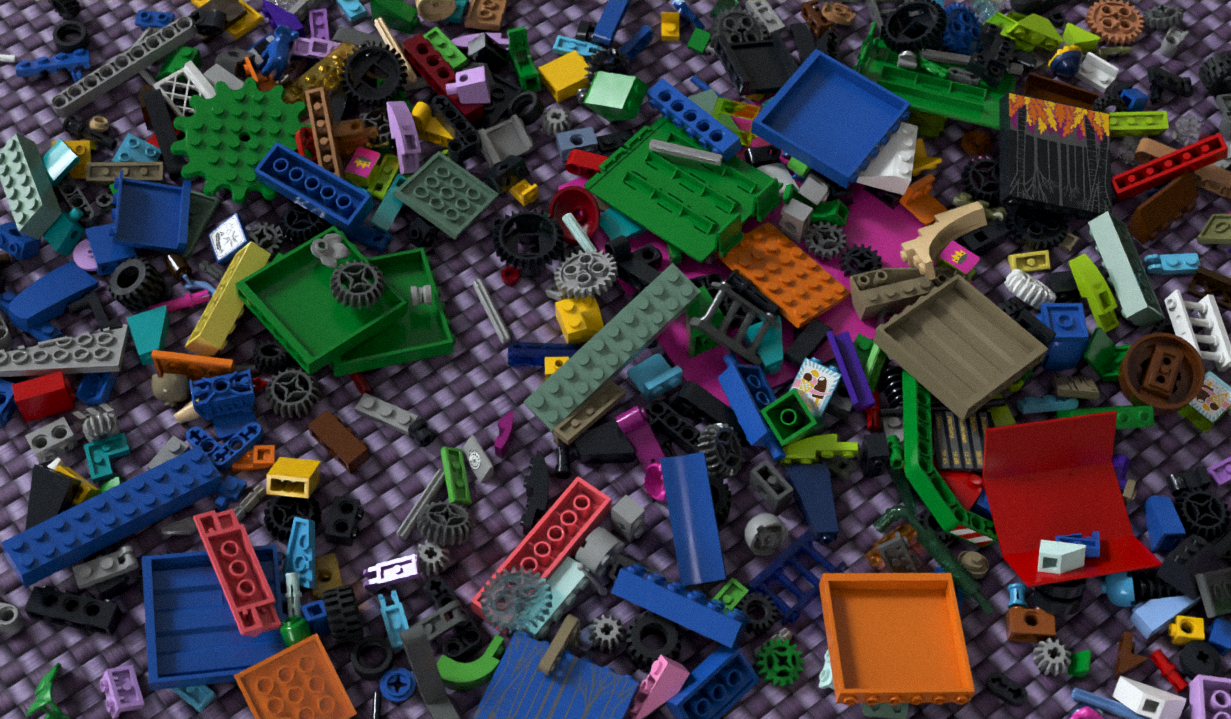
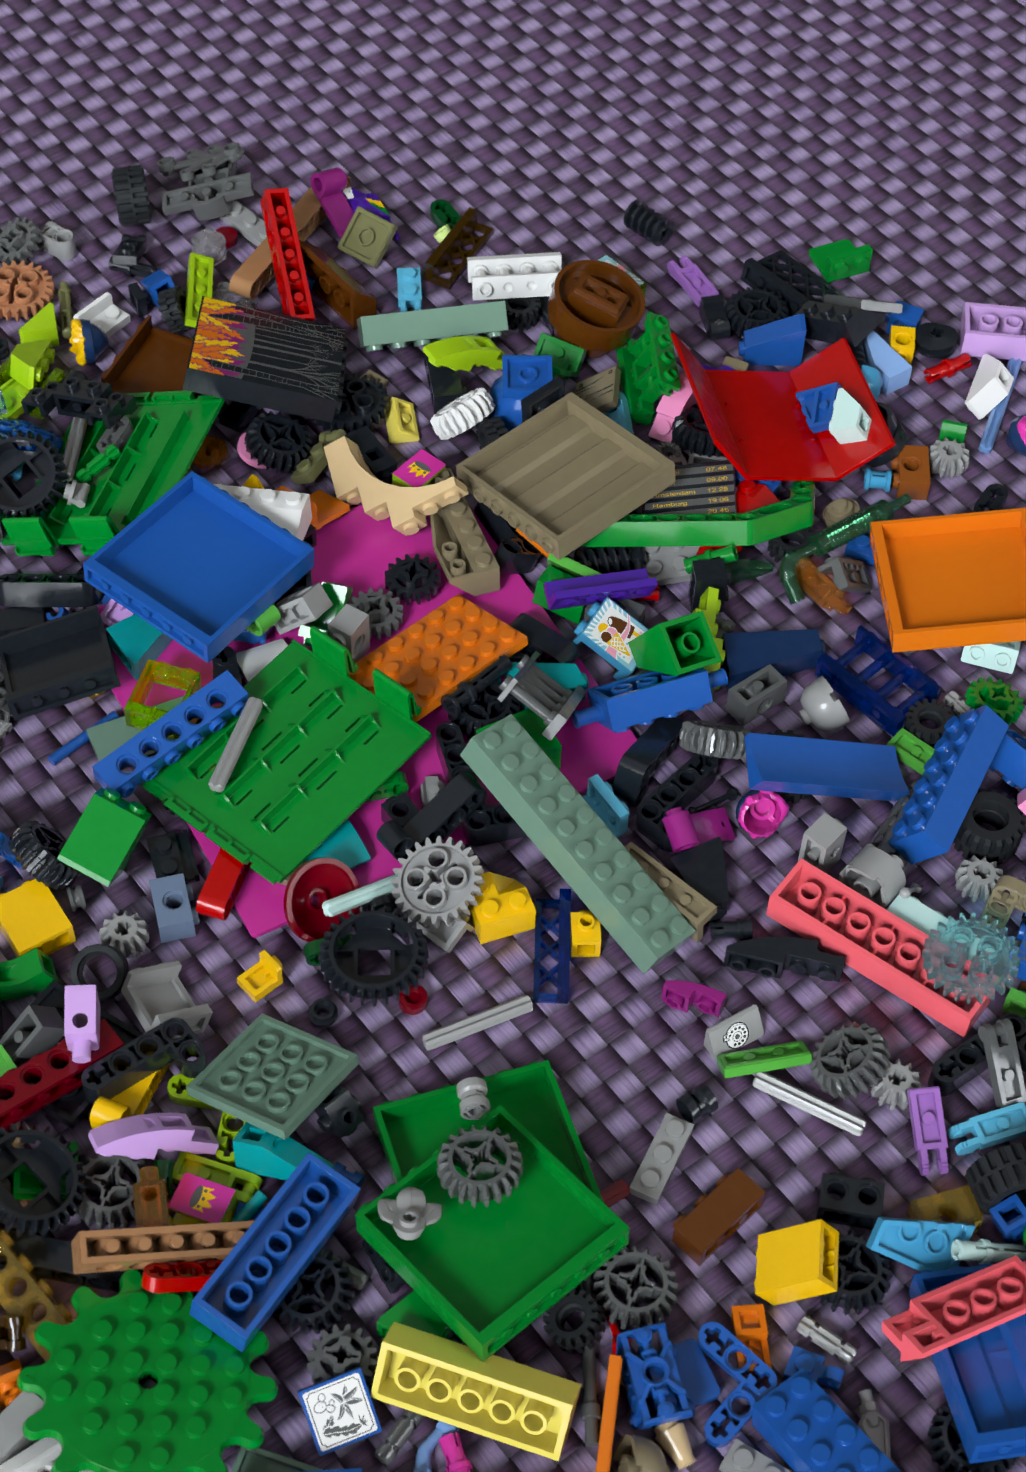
camera: 90 degrees left, 5 degrees down
black brick [483,155,530,194] -> none
reddish brown slope [1114,631,1148,680] -> none

